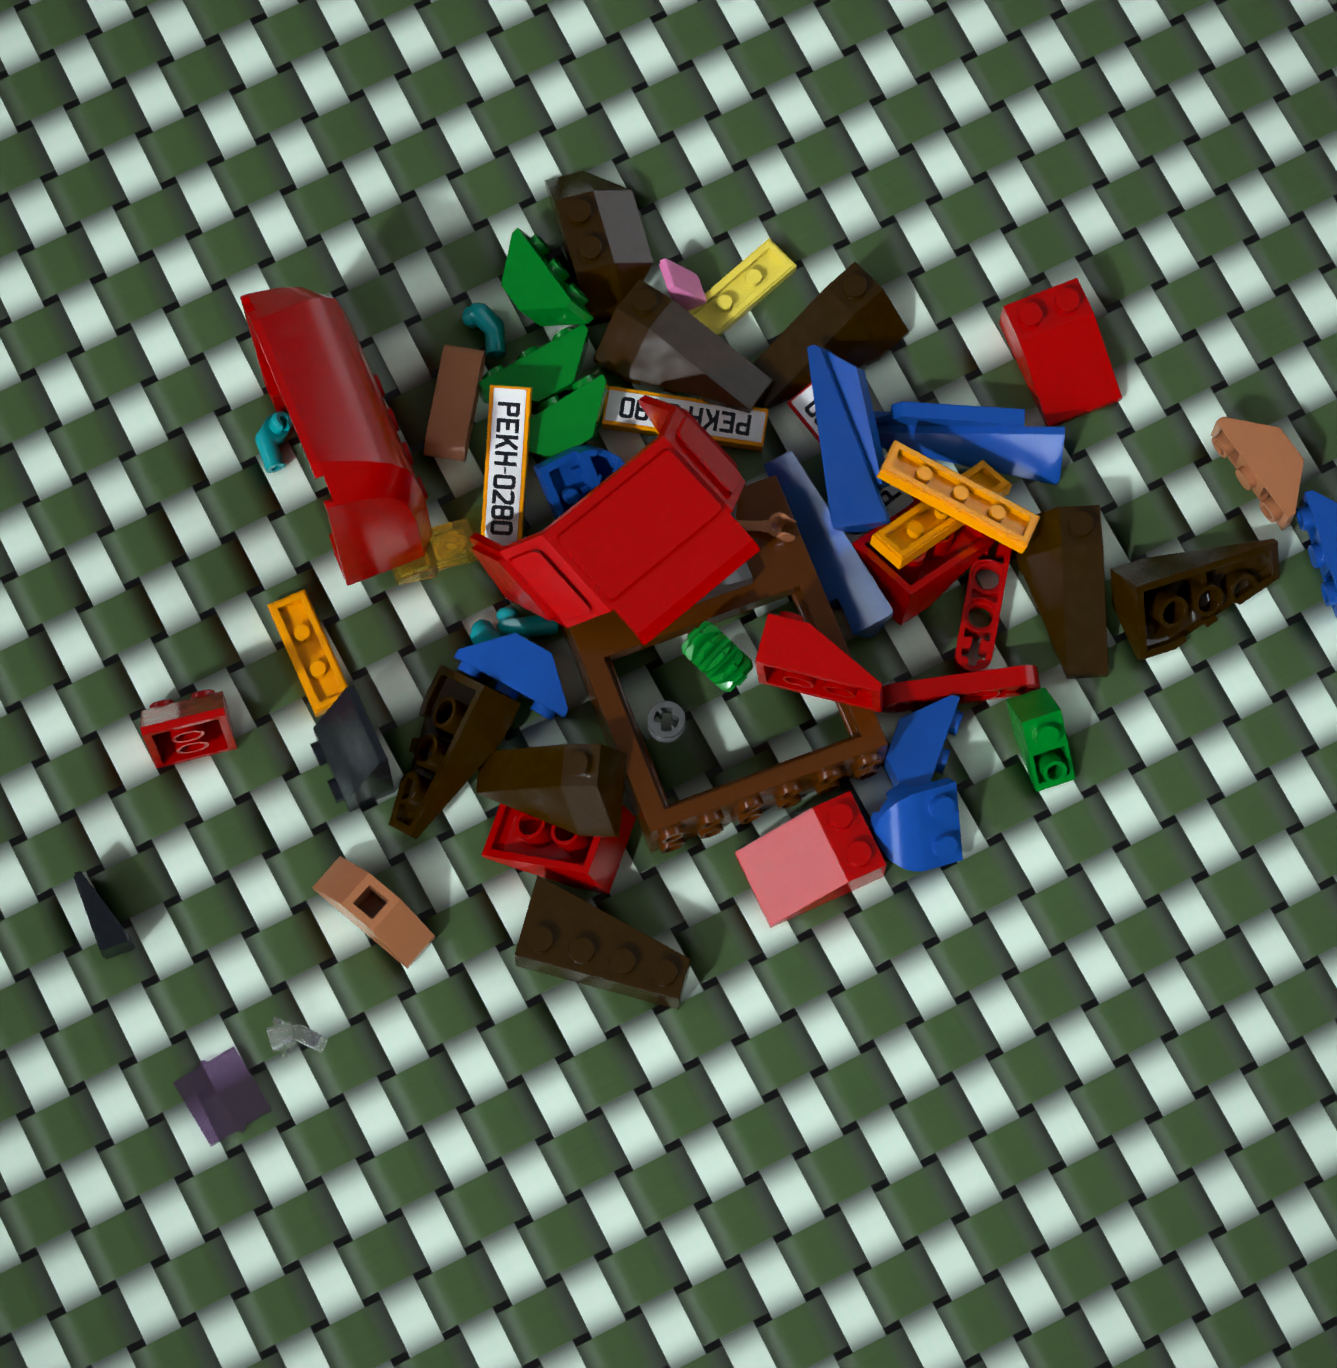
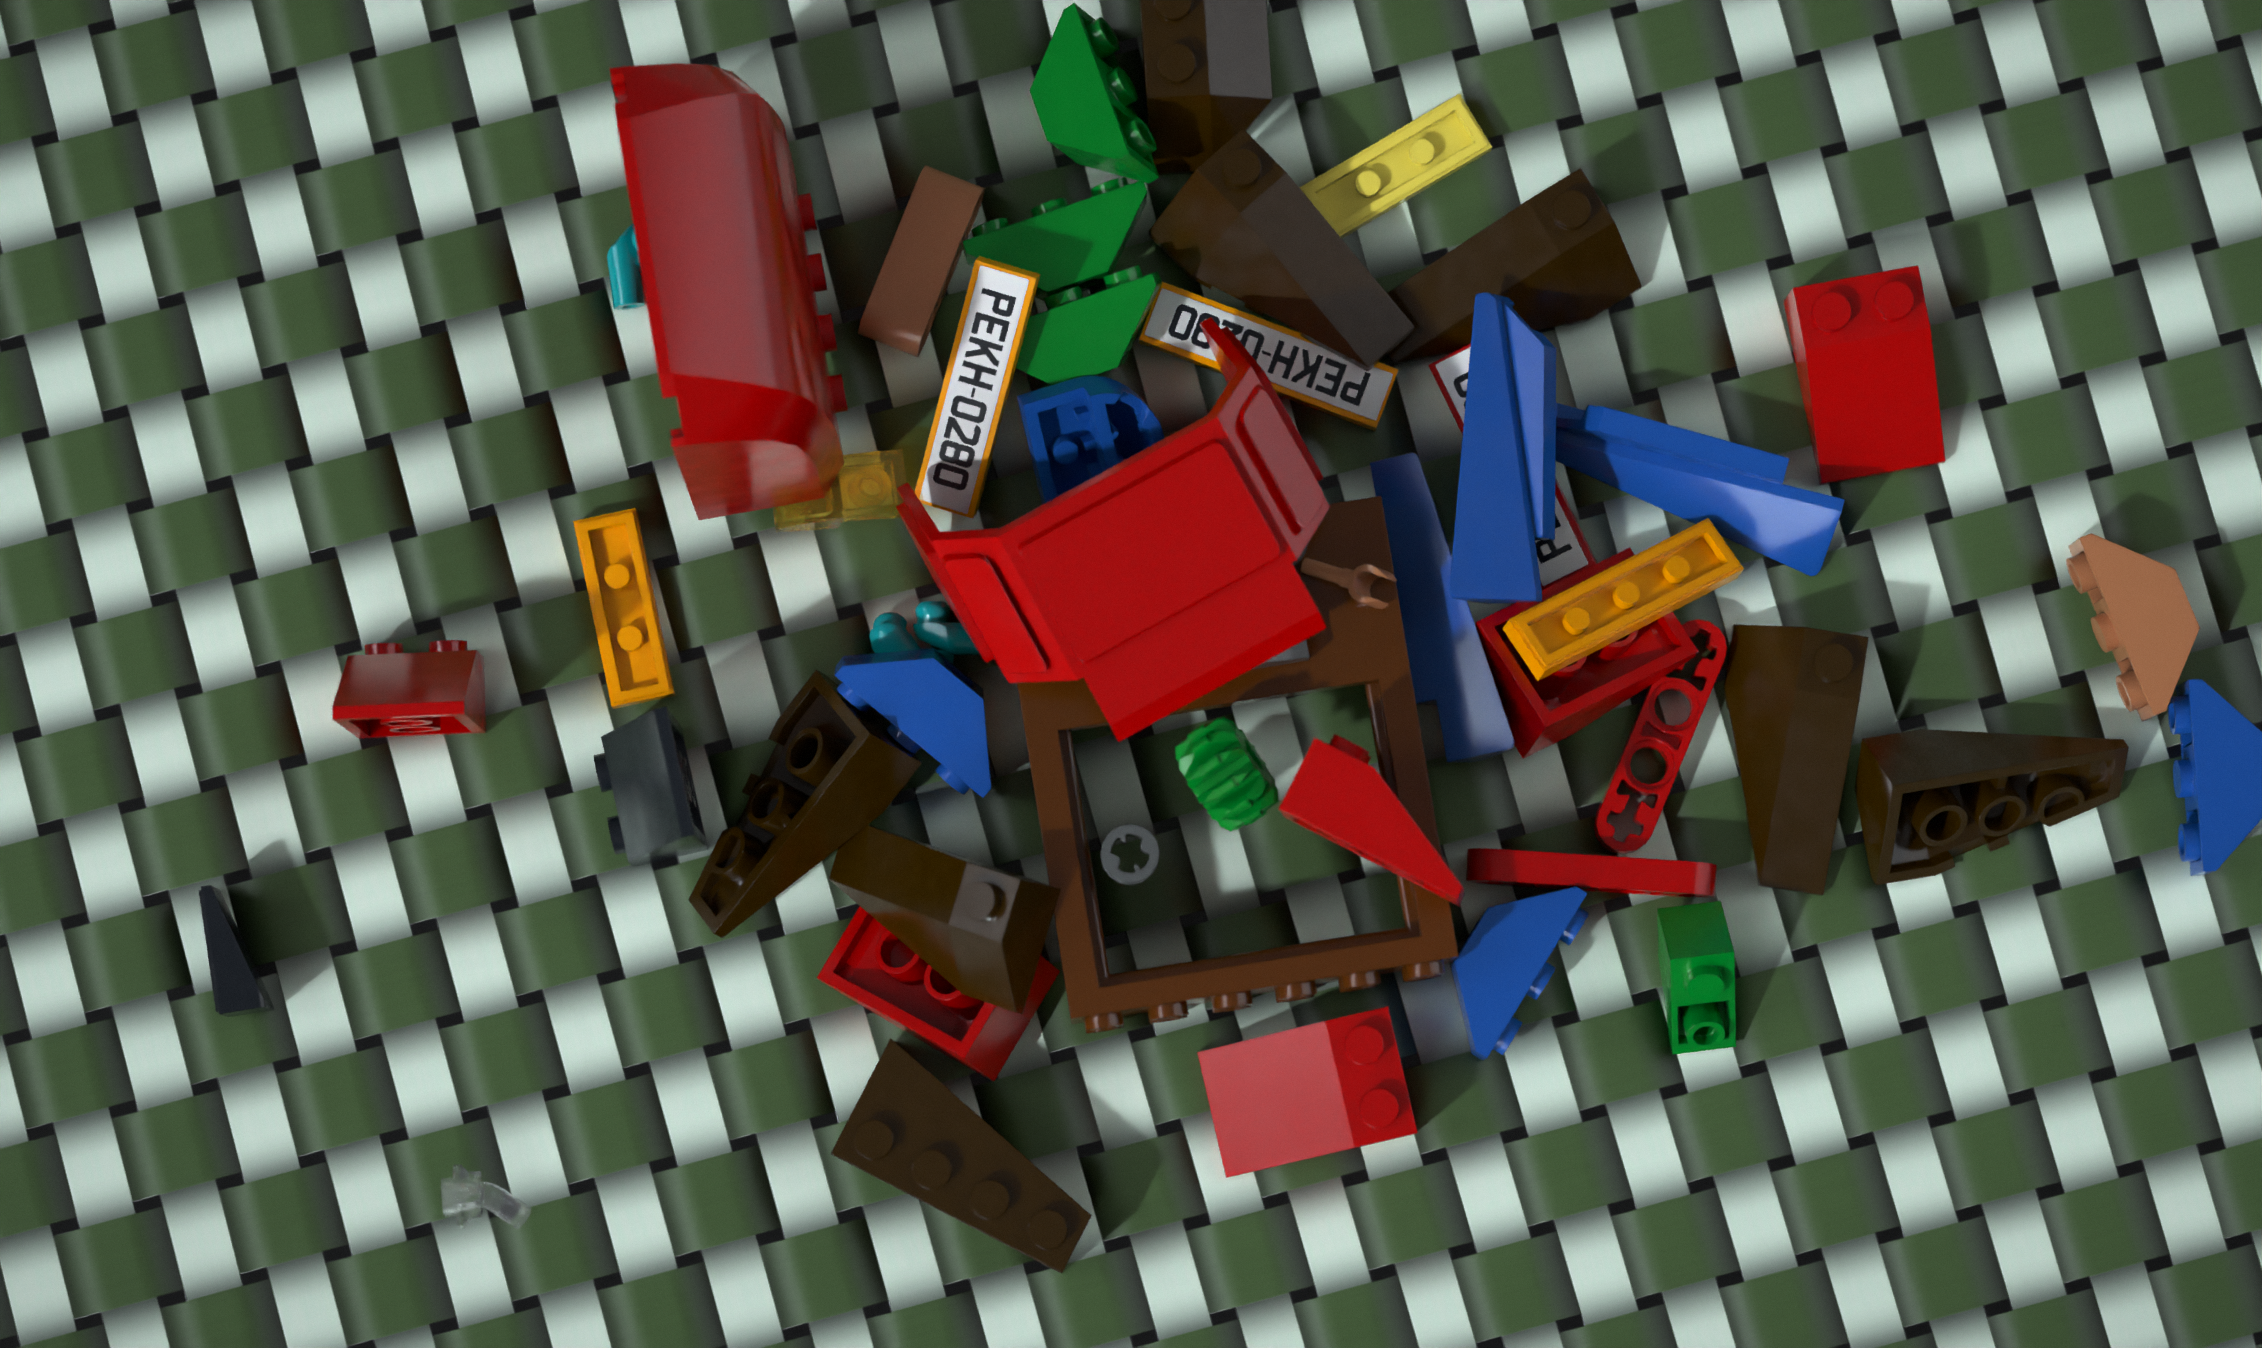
camera: 10 degrees right, 10 degrees up
clear purple piece [173,1046,272,1147] -> none
nougat slope [312,856,435,969] -> none
teal arm [462,303,506,358] -> none
bright pink slope [659,258,707,311] -> none
blue slope [870,777,963,872] -> none
light orange tile [876,440,1040,554] -> none

